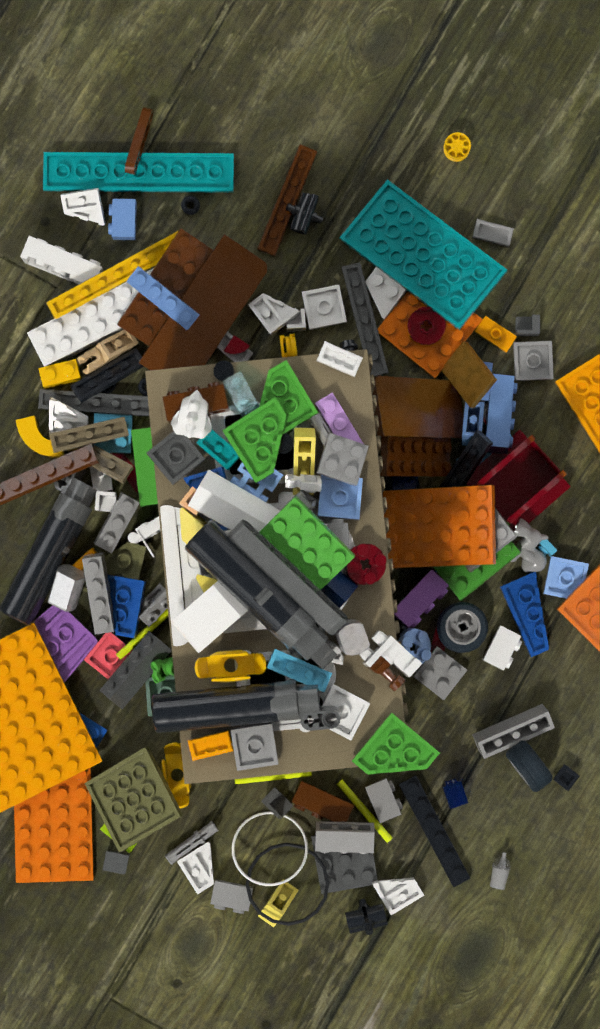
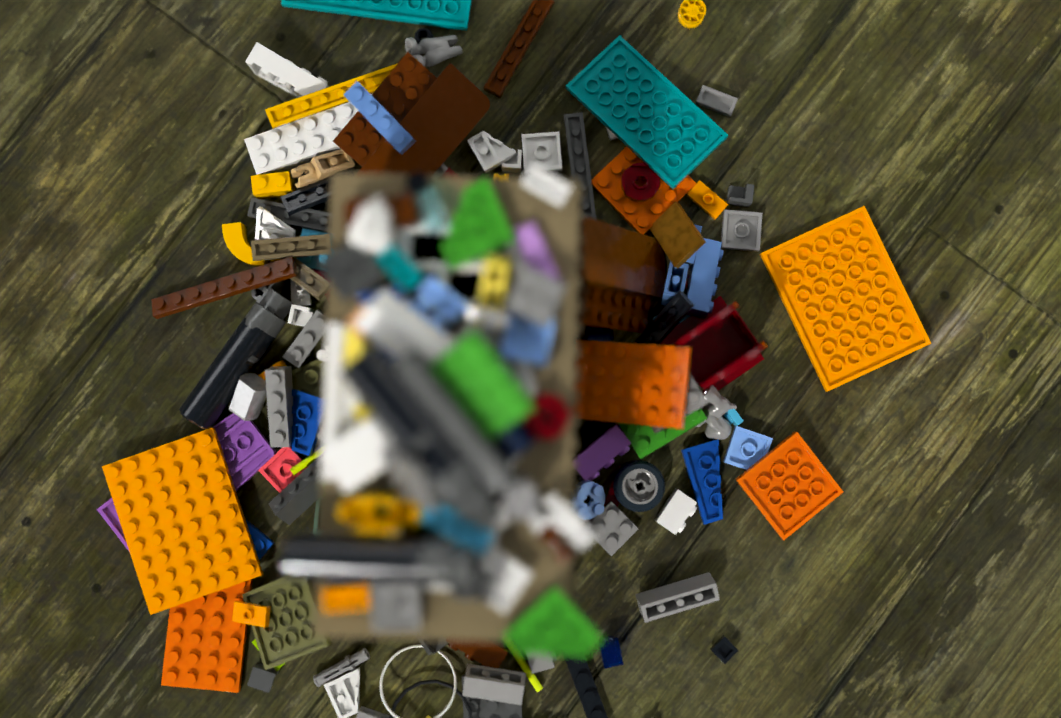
camera: 10 degrees right, 0 degrees up
white wing [60,188,106,225] -> none
medium blue brick [108,199,137,240] -> none
bright green plate [222,397,287,484] -> none
black piece [278,433,294,454] -> none
black pin [286,193,323,235] -> none
white wing [365,267,407,319] -> none
black wheel [506,741,553,792] -> none
none -> light orange plate [232,601,271,628]
none -> light grey plate [379,445,442,513]
none -> light grey piece [405,35,463,67]

